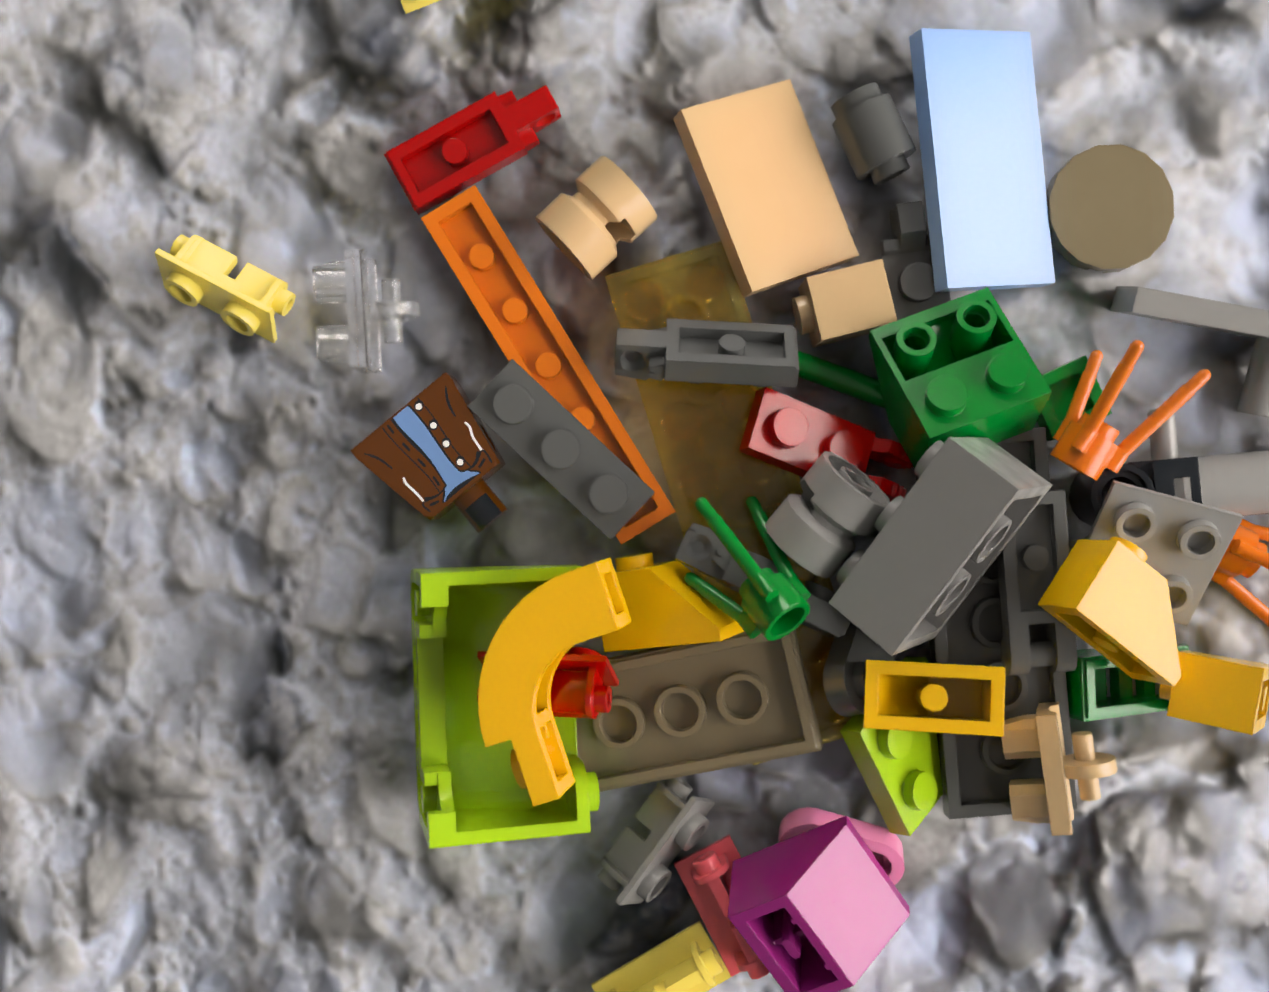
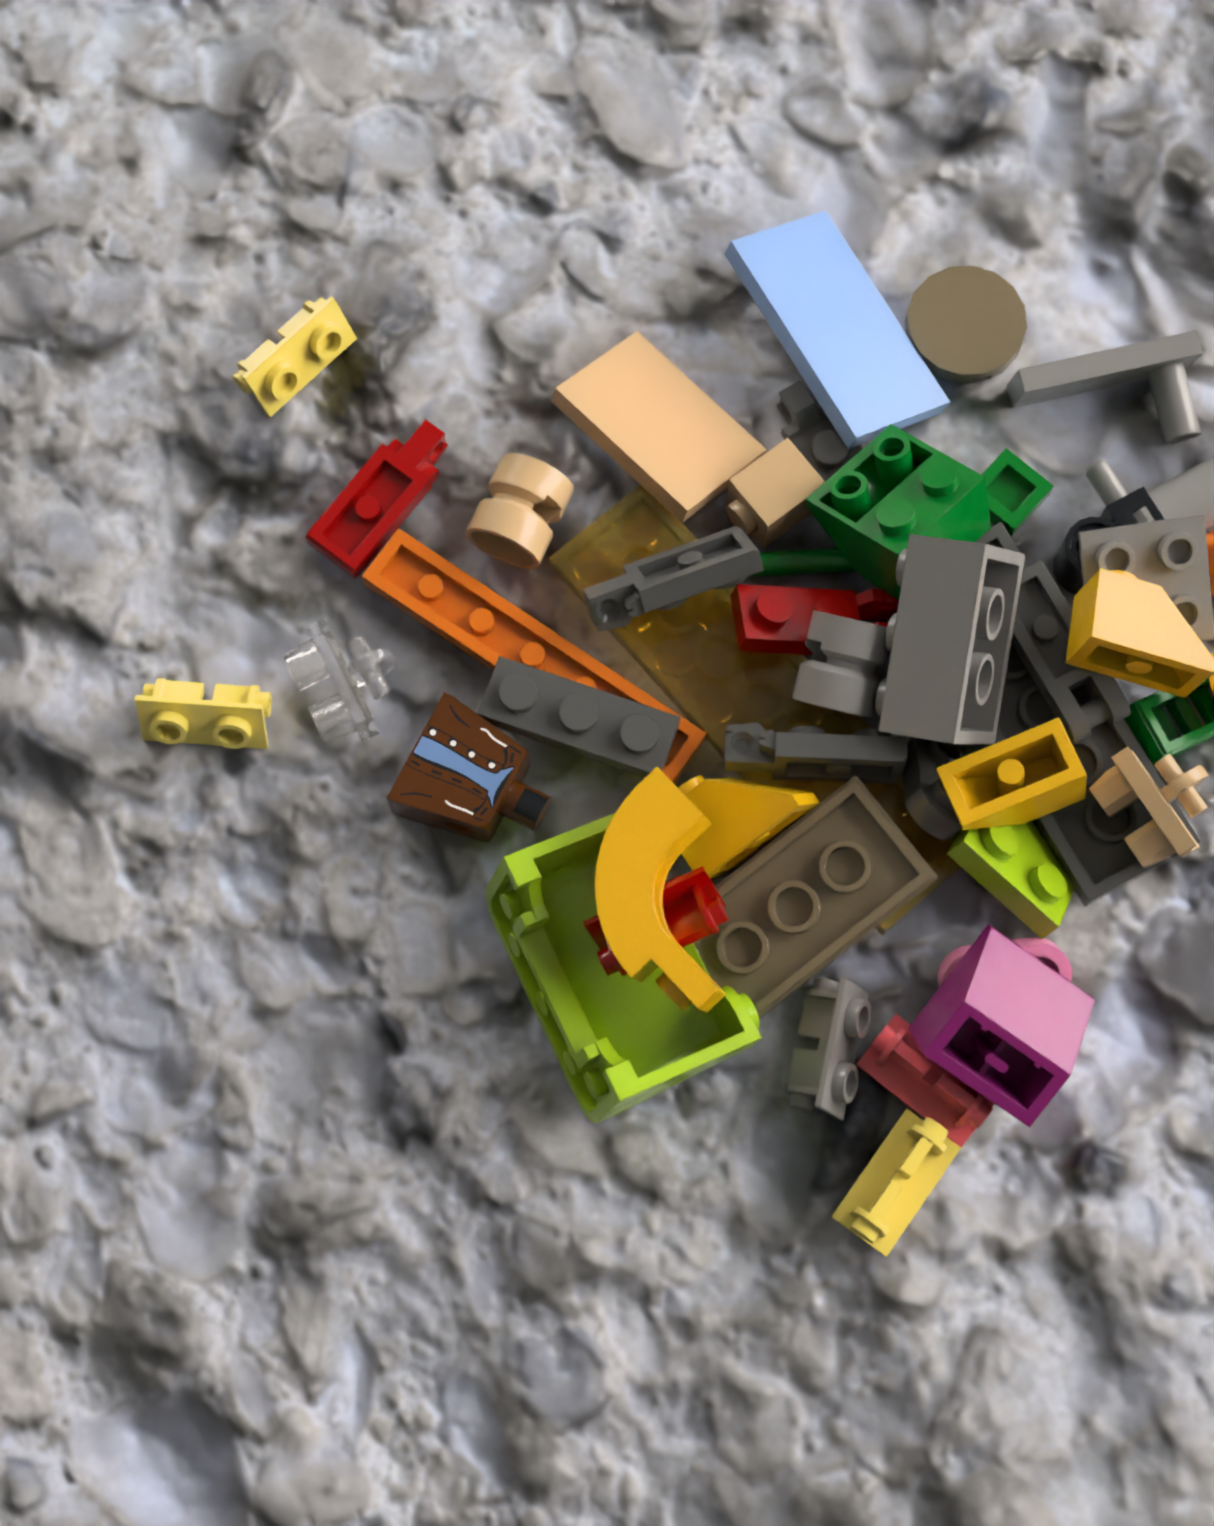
camera: 25 degrees left, 15 degrees down
green plant [684,496,811,641] -> none
dark grey brick [831,82,916,186] -> none
orange plant [1050,340,1211,481] -> none

